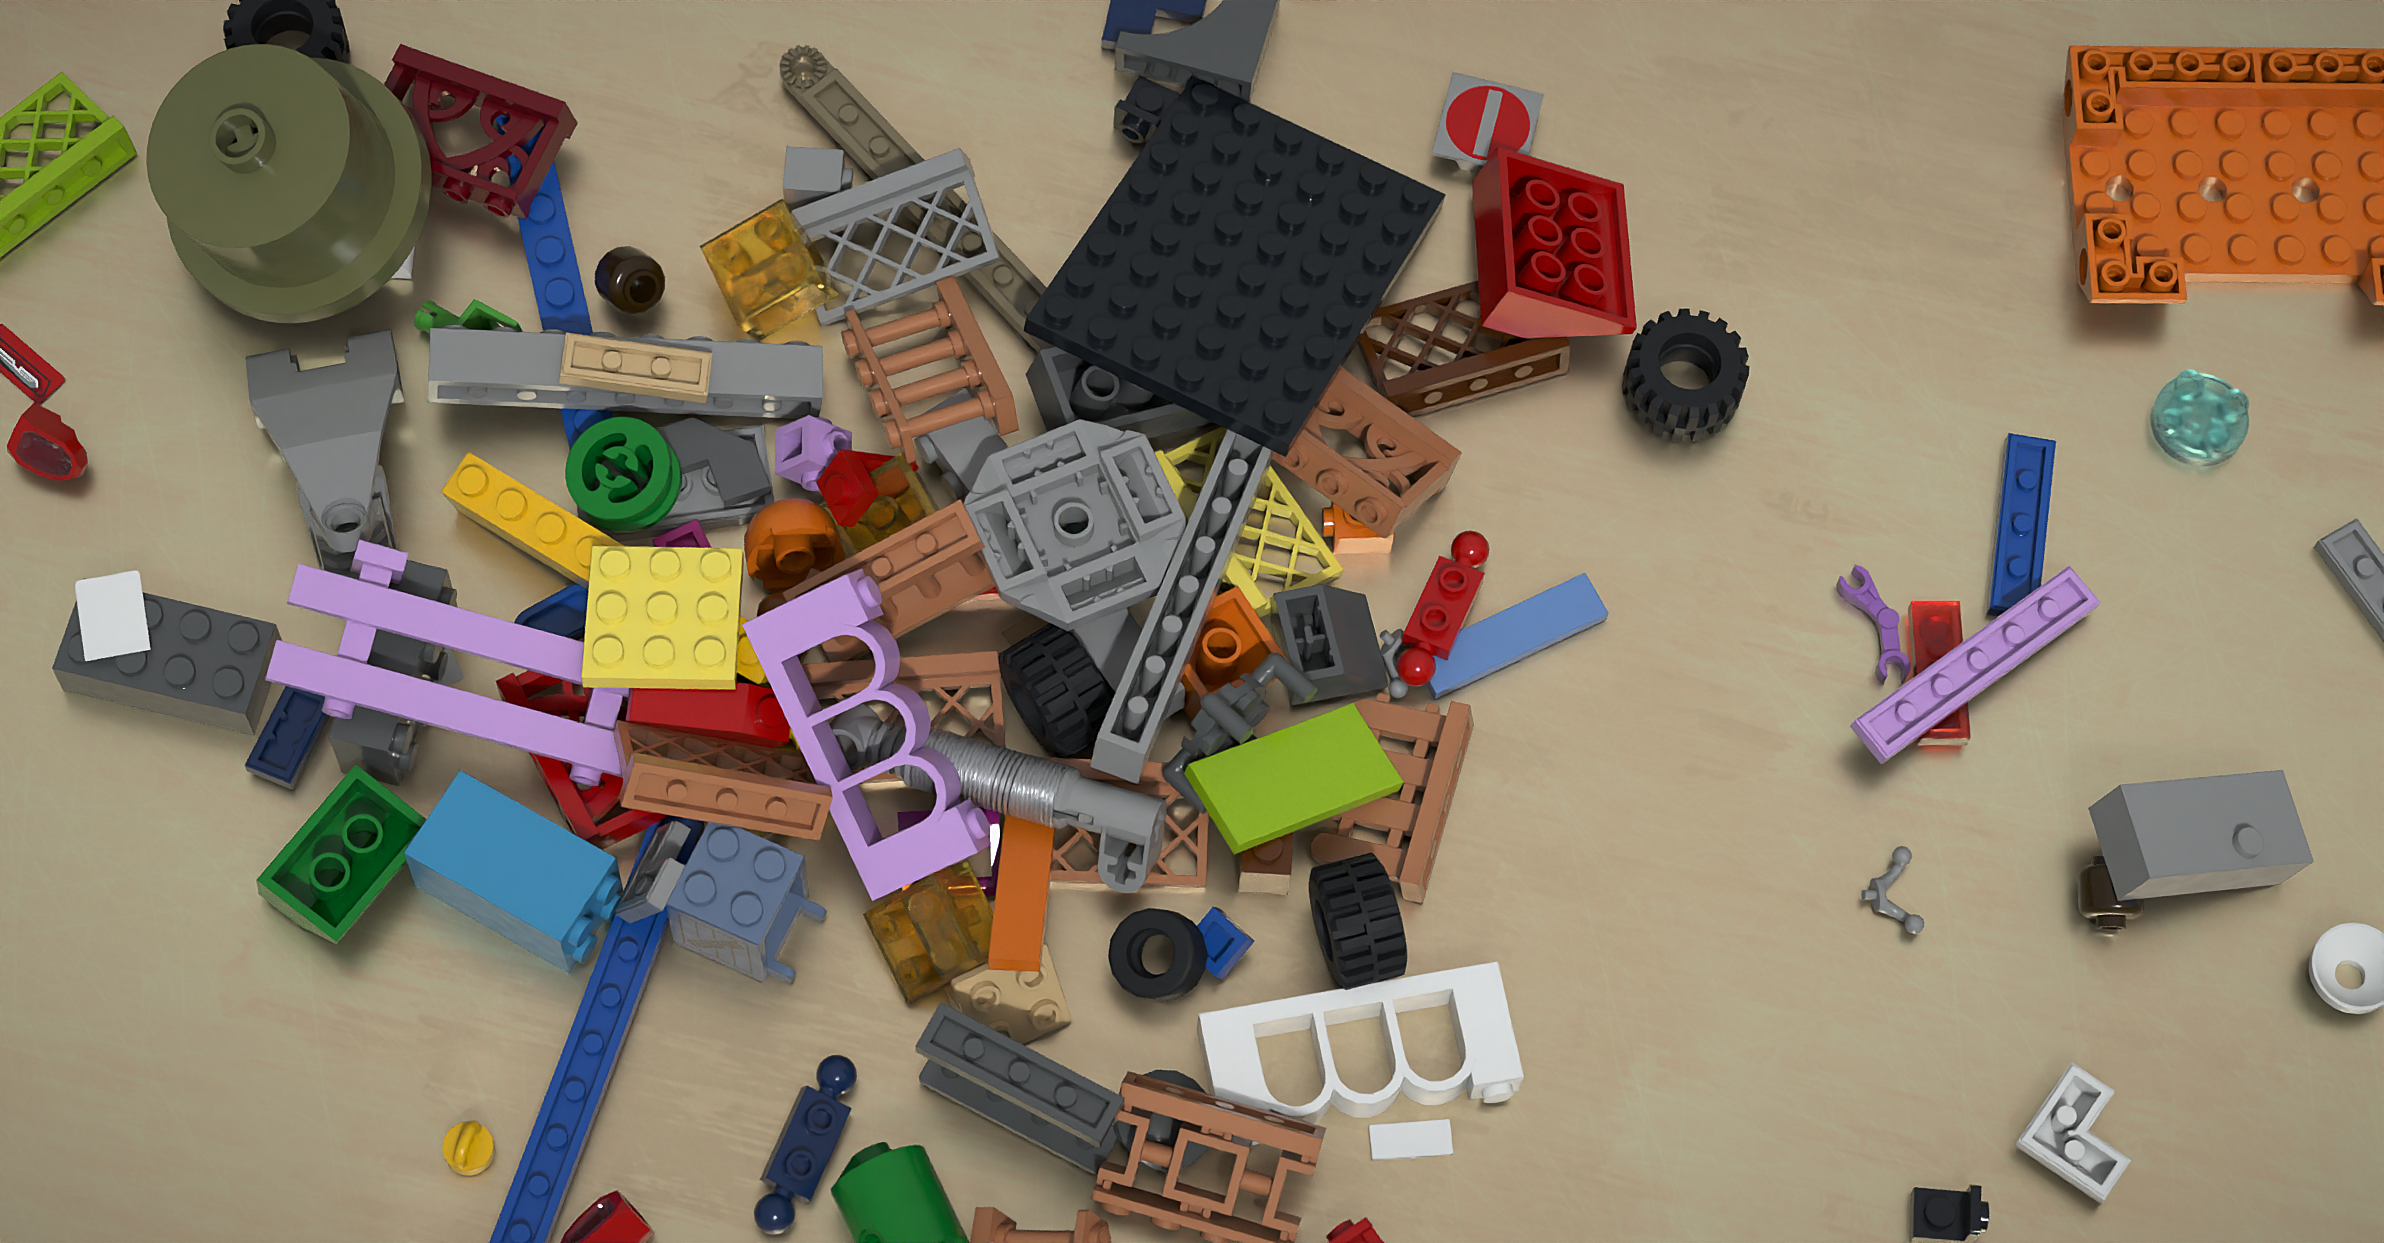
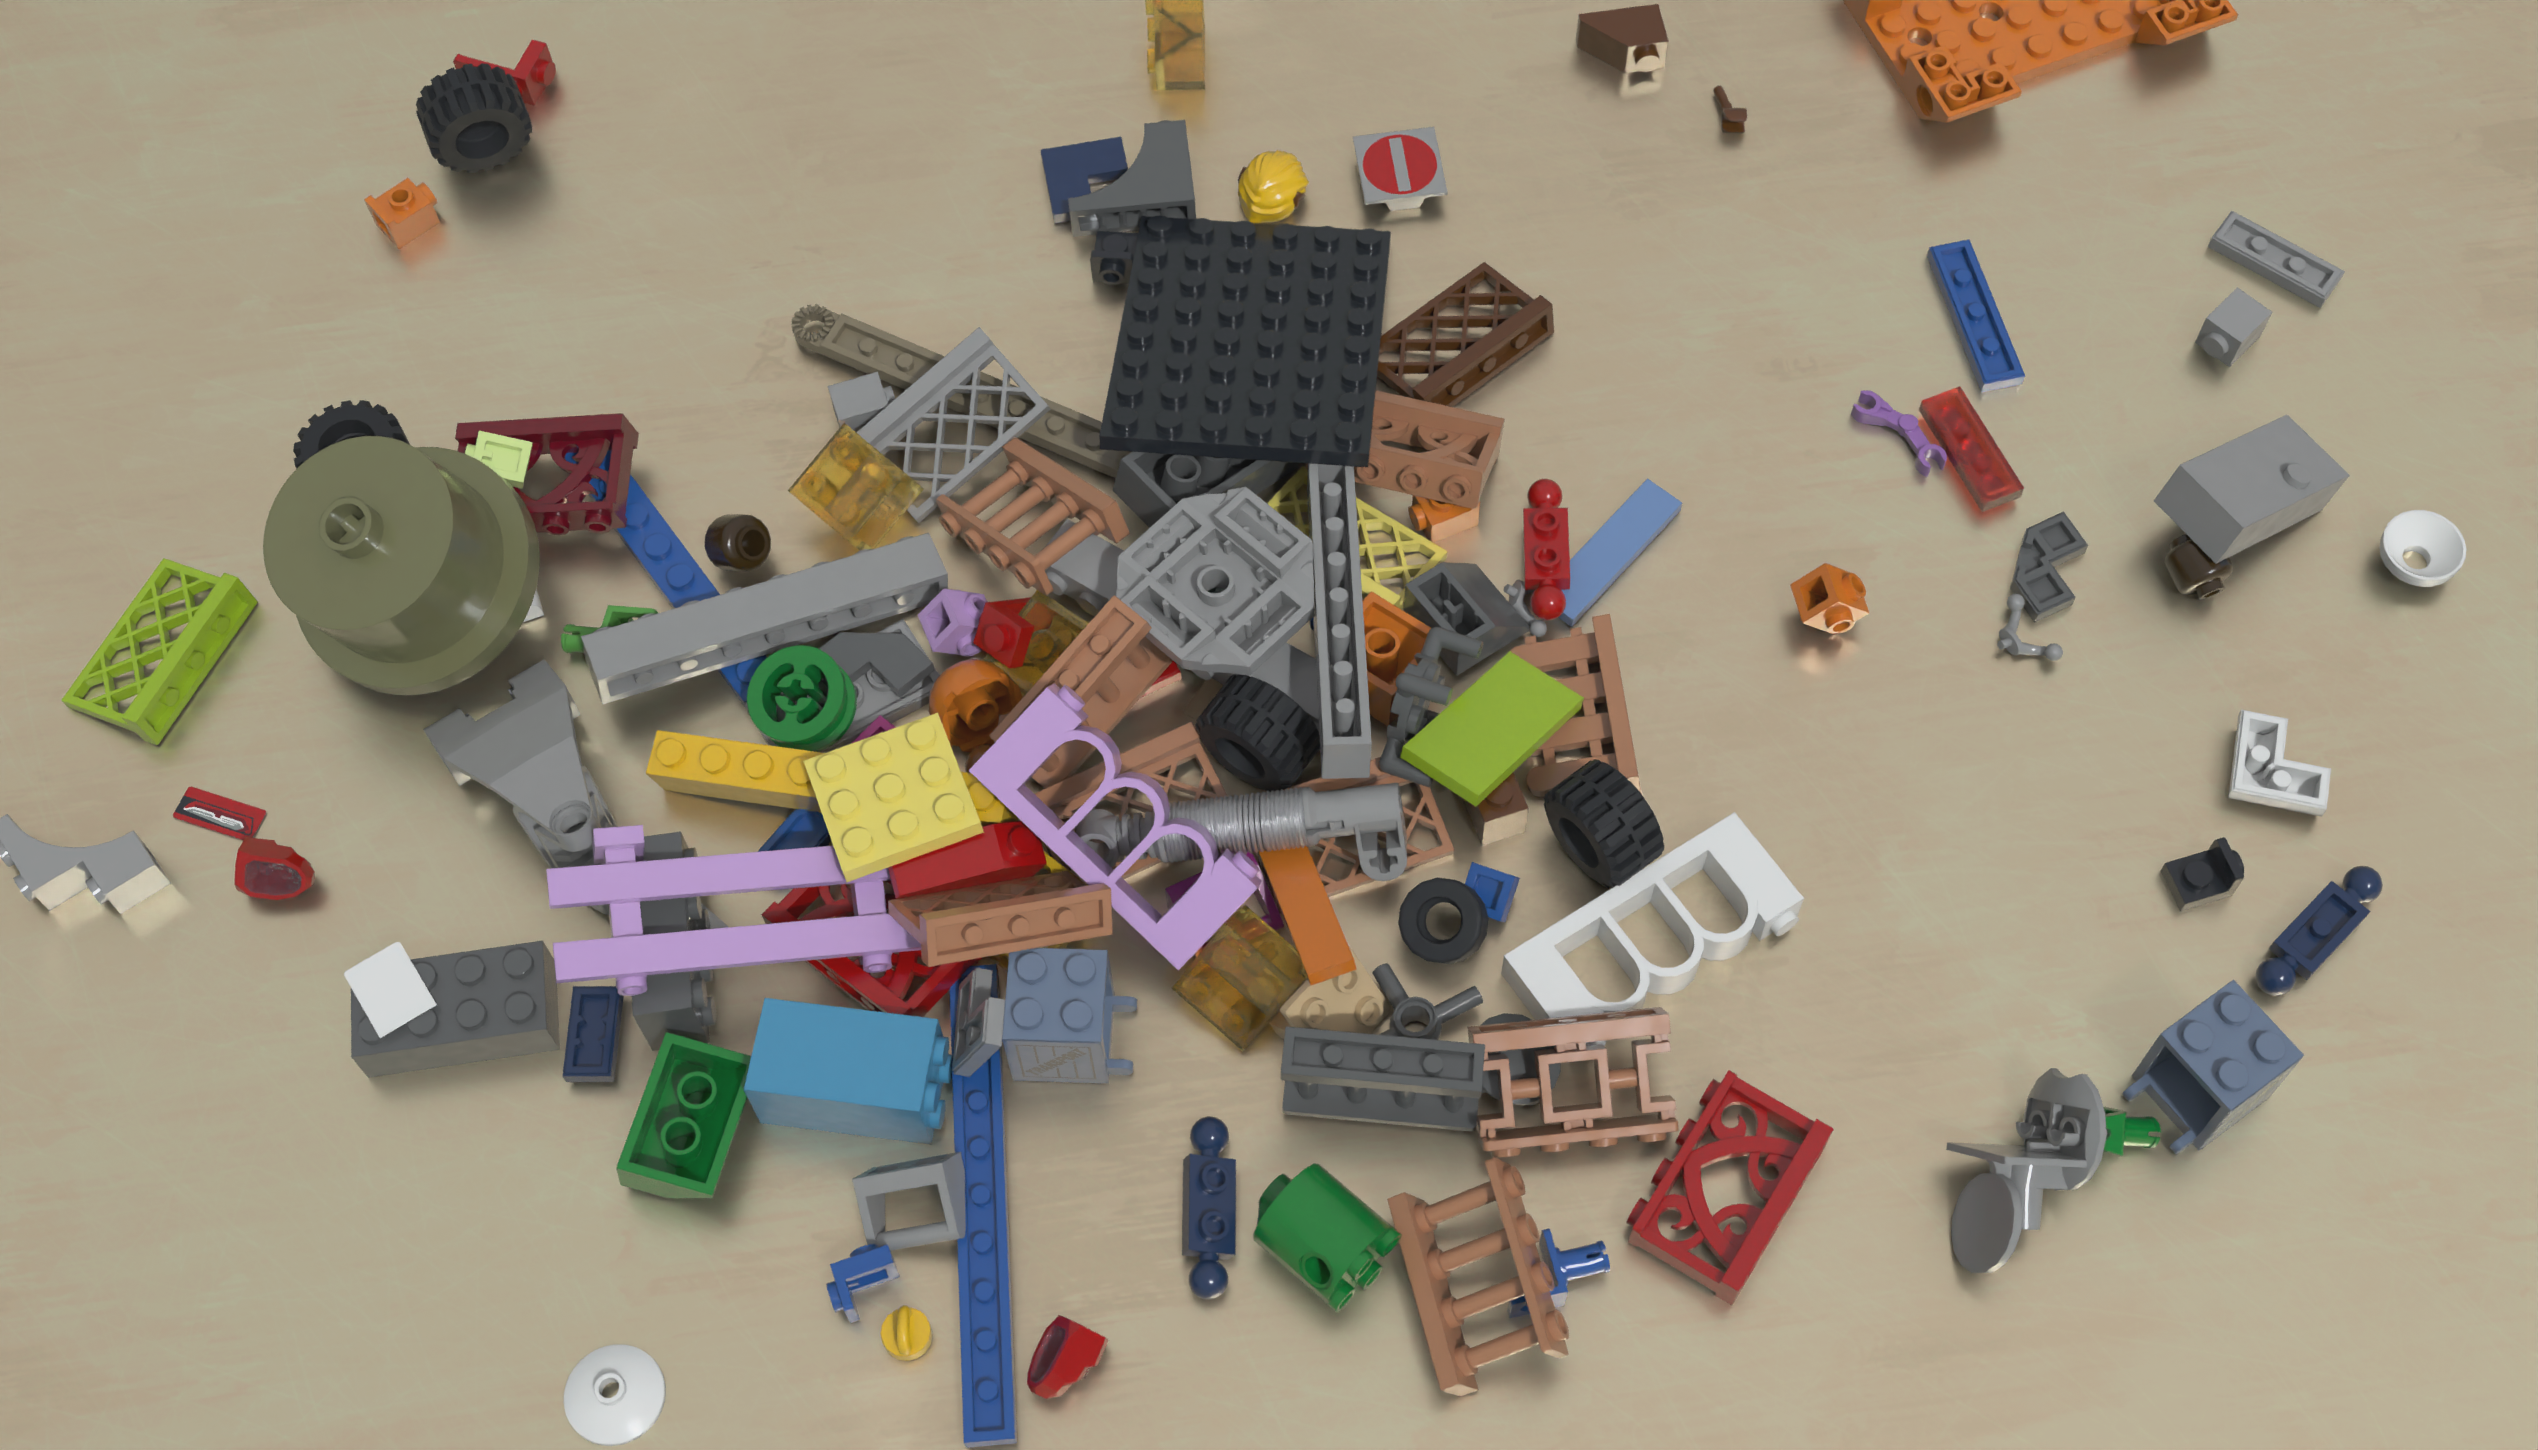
camera: 15 degrees left, 5 degrees down
tan tile [559,332,713,404] -> none
white window [1368,1119,1454,1161] -> none
red slope [1472,147,1637,338] -> none
black tyre [1622,308,1750,442] -> none
lavender tile [1850,565,2101,765] -> none
clear light blue tile [2150,370,2249,467] -> none
none -> yellowish green bracket [465,431,533,489]
none -> white dish [564,1344,666,1446]
none -> blue bracket [826,1244,900,1323]
none -> light grey tile [852,1152,966,1251]
none -> yellow hair [1237,150,1309,223]
none -> dark grey bar [1372,963,1483,1040]
none -> reddish brown slope [1576,4,1669,73]
none -> reddish brown hand [1713,86,1747,133]
none -> orange brick [1790,563,1869,634]
none -> dark grey tile [2010,511,2088,623]
none -> light grey brick [2195,287,2272,367]

